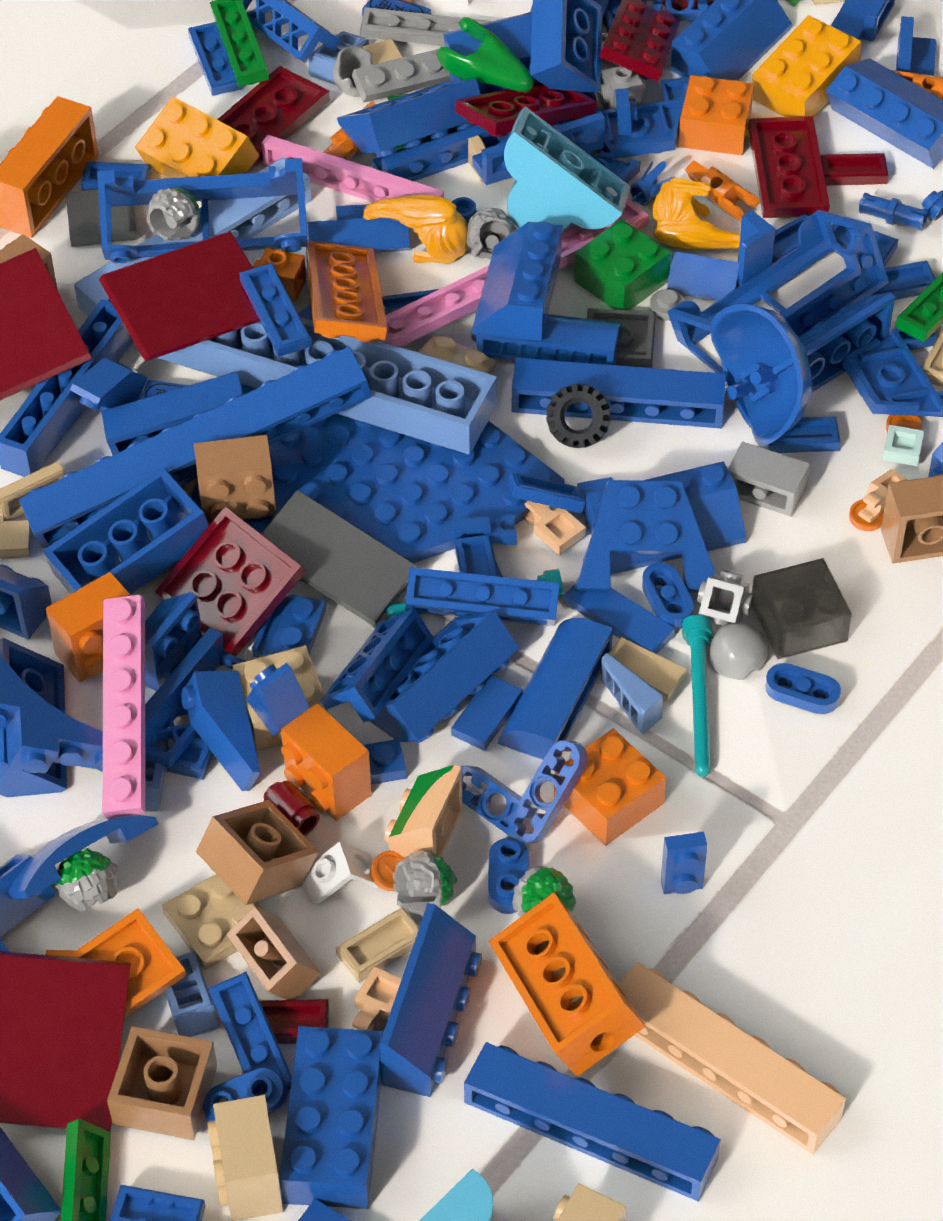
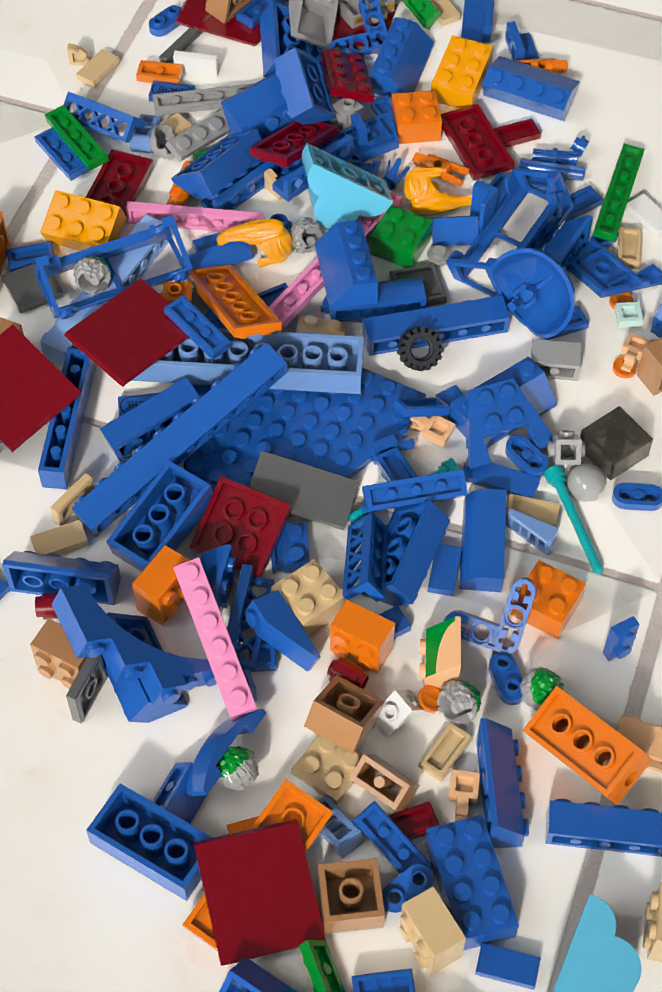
camera: 20 degrees left, 5 degrees up
blue slope [70,357,148,411] -> none
medium nougat brick [194,435,276,524] -> none
blue slope [246,662,310,737] -> none
green animal [436,17,534,92] -> none
none -> blue axle [519,158,585,181]

